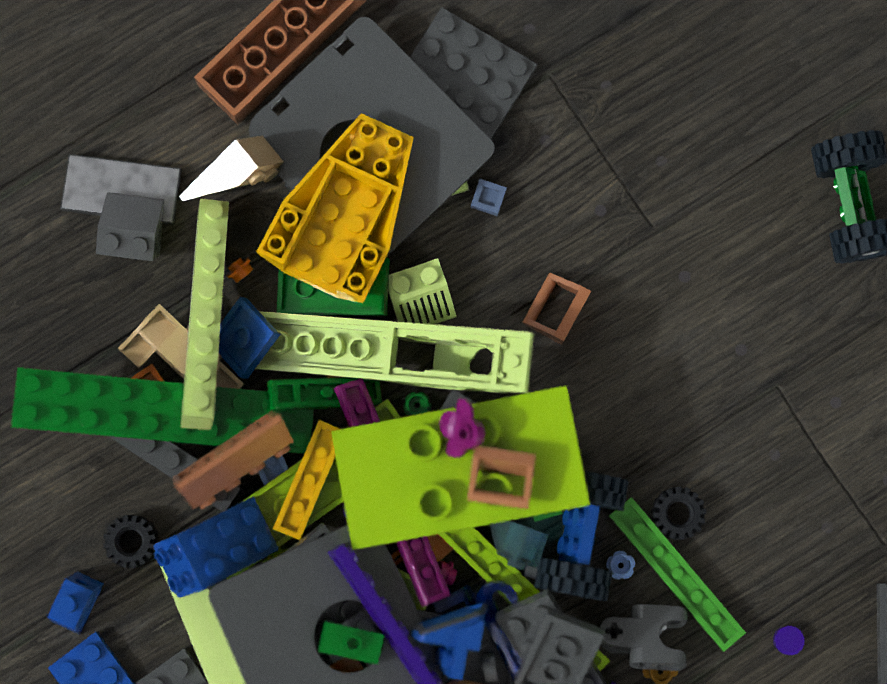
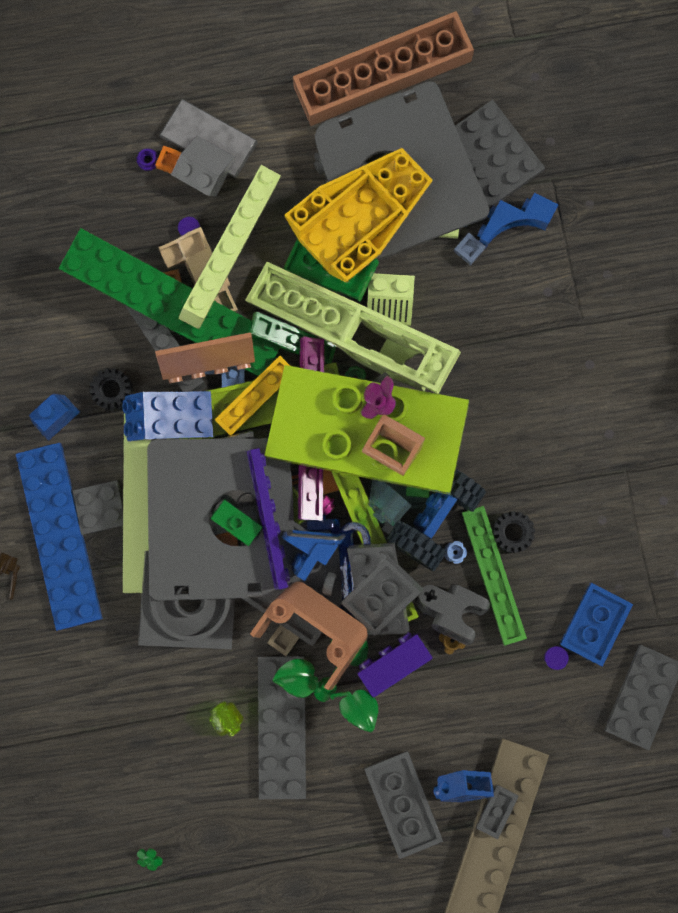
camera: 30 degrees right, 0 degrees up
slope [179,136,284,201] -> none
blue plate [218,297,281,379] -> none
orange plate [226,257,253,283] -> none
nougat tile [522,273,591,345] -> none
none -> dark purple plate [137,149,158,171]
none -> orange plate [155,145,182,174]
none -> dark purple tile [178,217,200,236]
none -> blue arch [477,193,558,249]
none -> blue plate [559,583,633,667]

